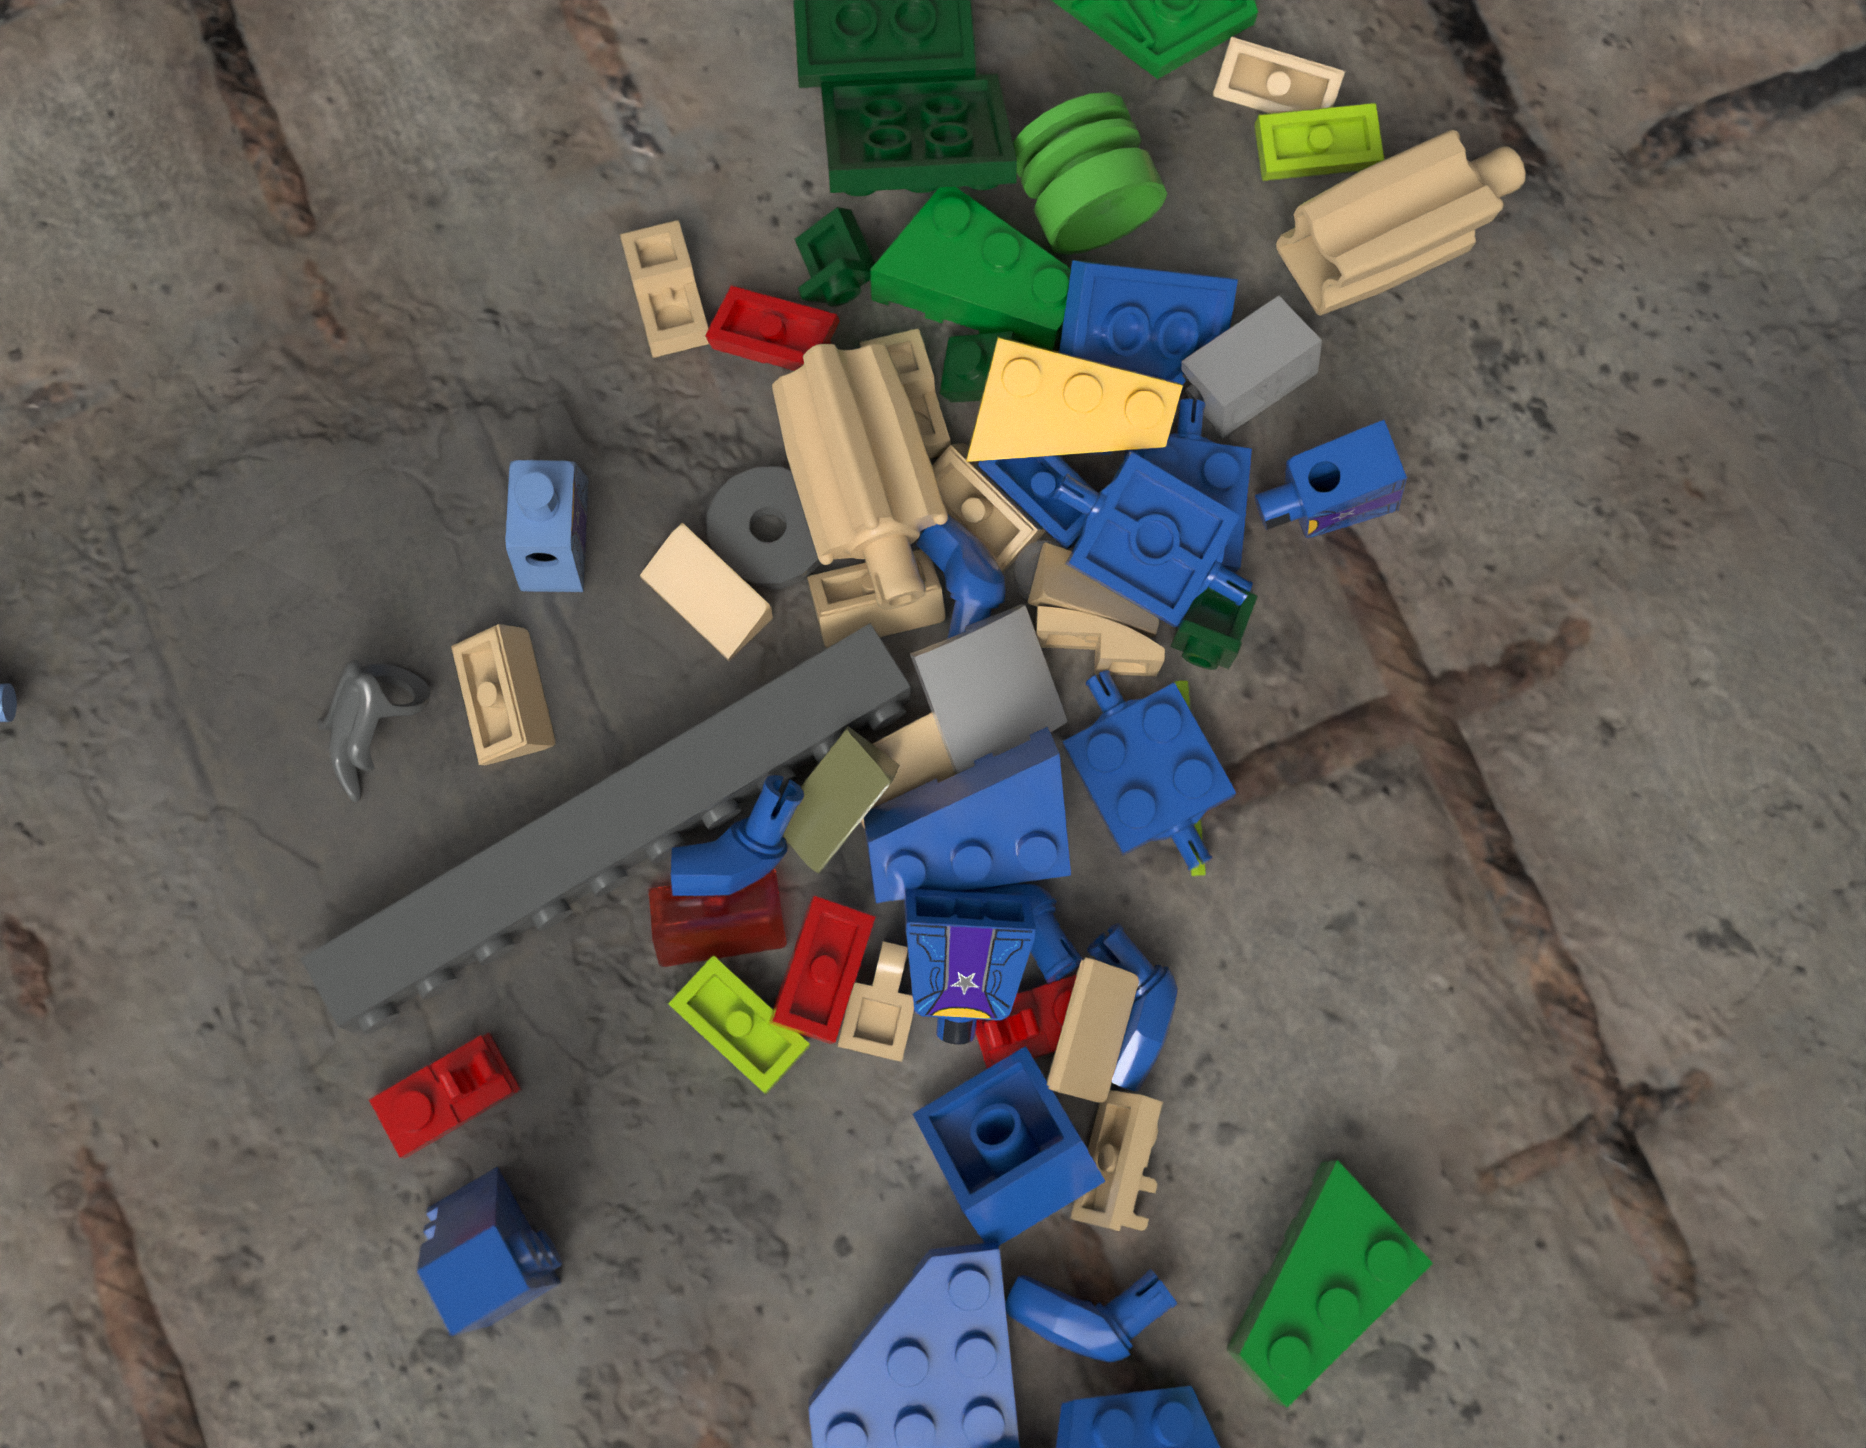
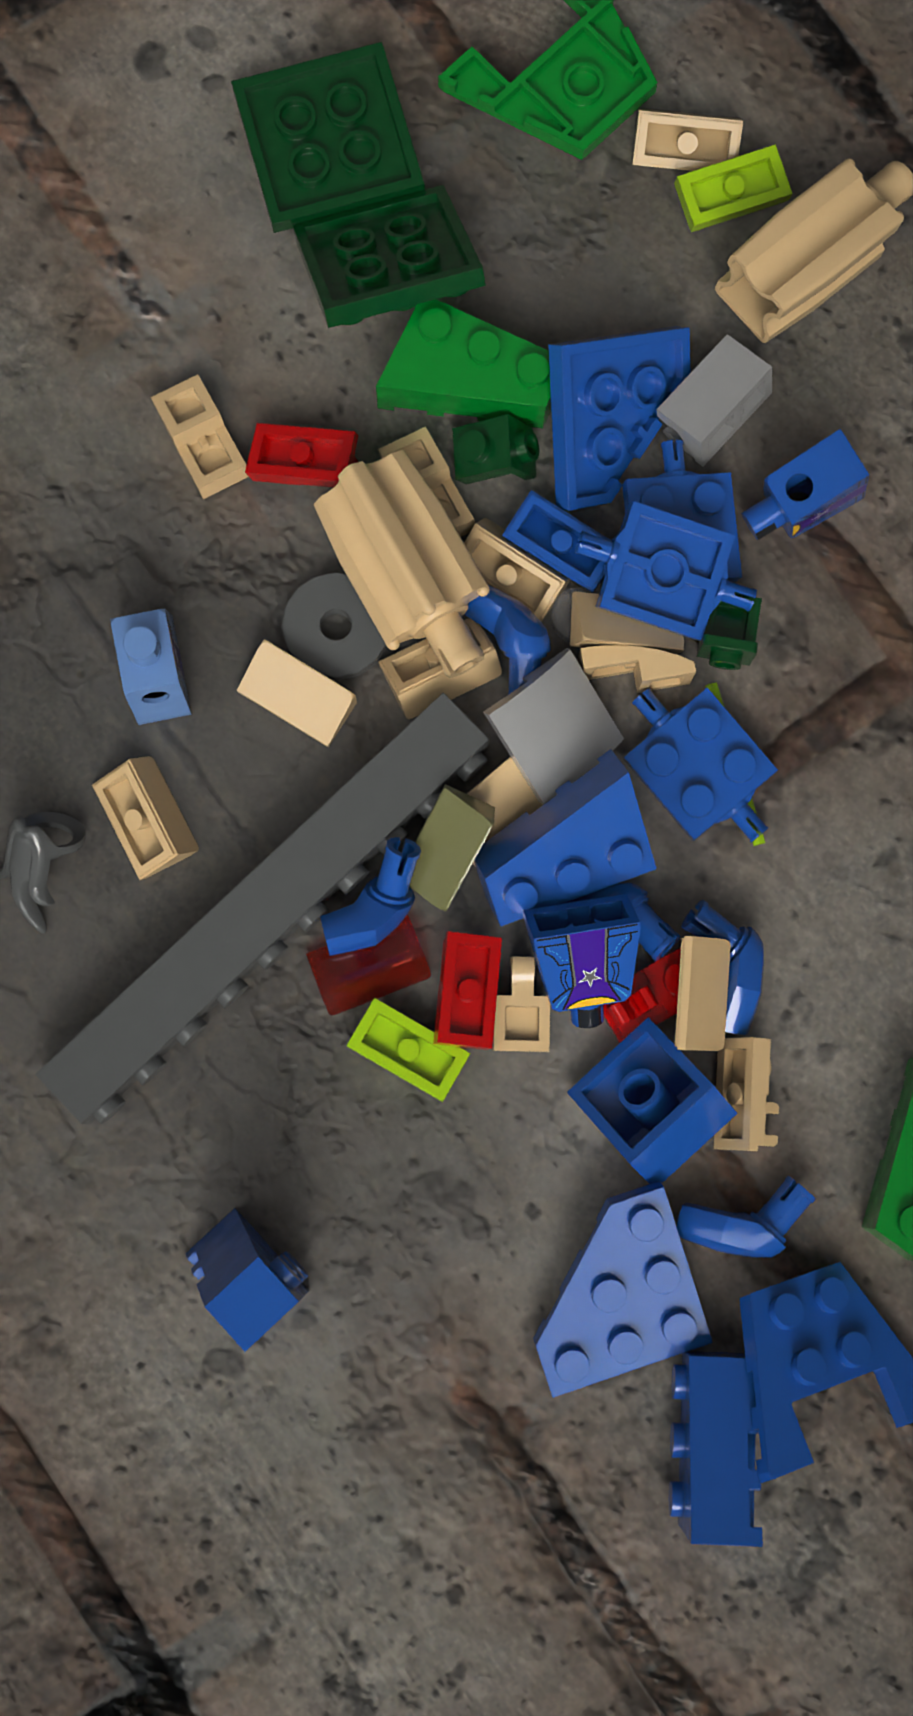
camera: 10 degrees left, 5 degrees up
red plate [369,1032,522,1159] -> none
dark green bracket [794,207,875,307] -> none
yellow wing [966,336,1183,462] -> none
bright green wheel [1013,92,1167,255] -> none

